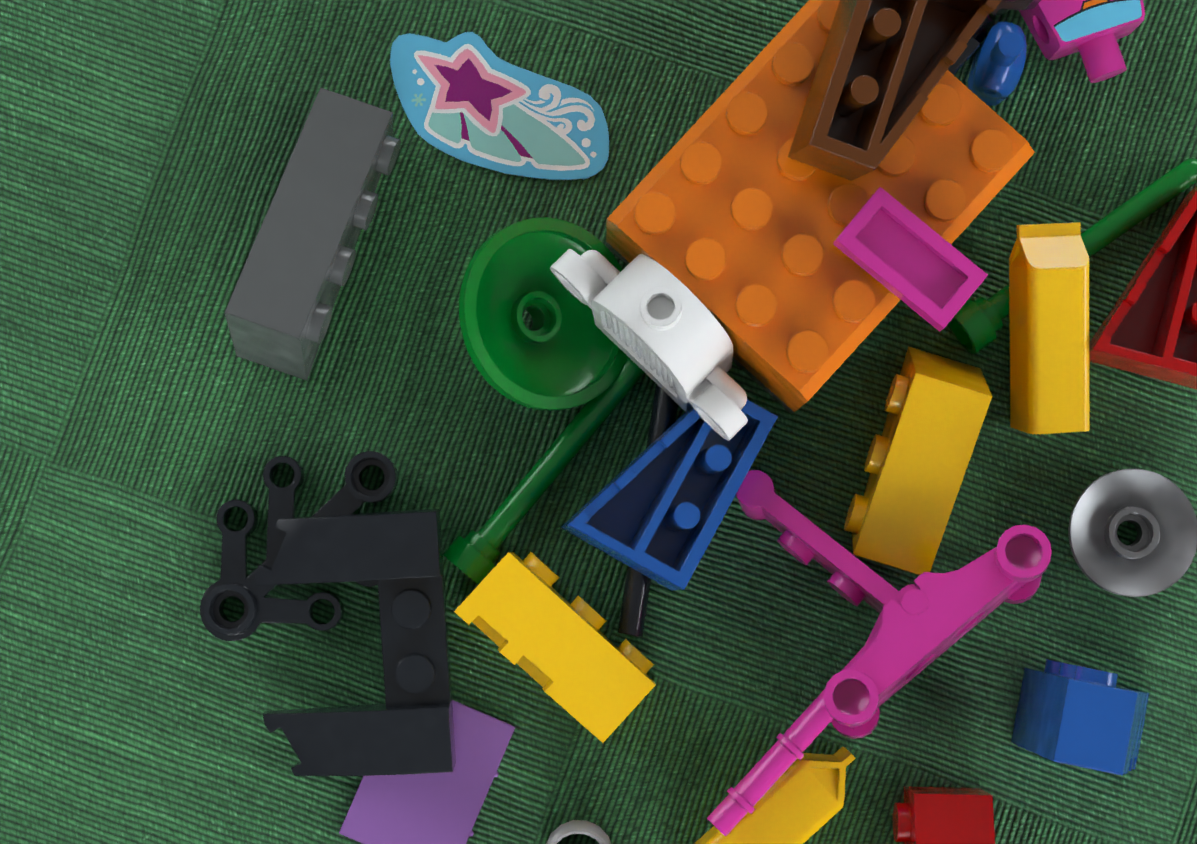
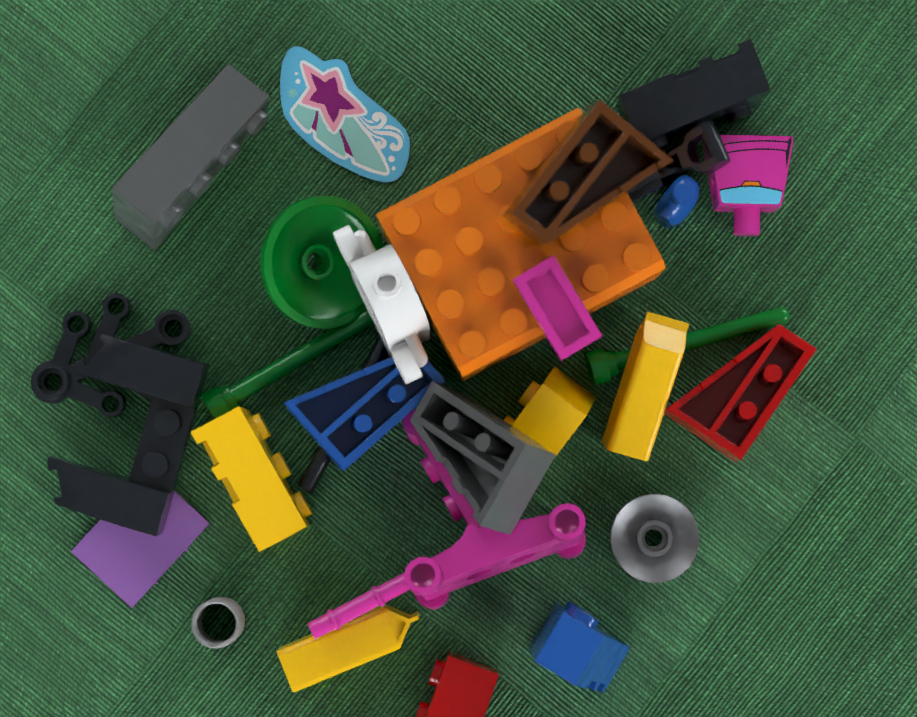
camera: 15 degrees right, 0 degrees up
none -> dark grey wedge [410,381,556,535]

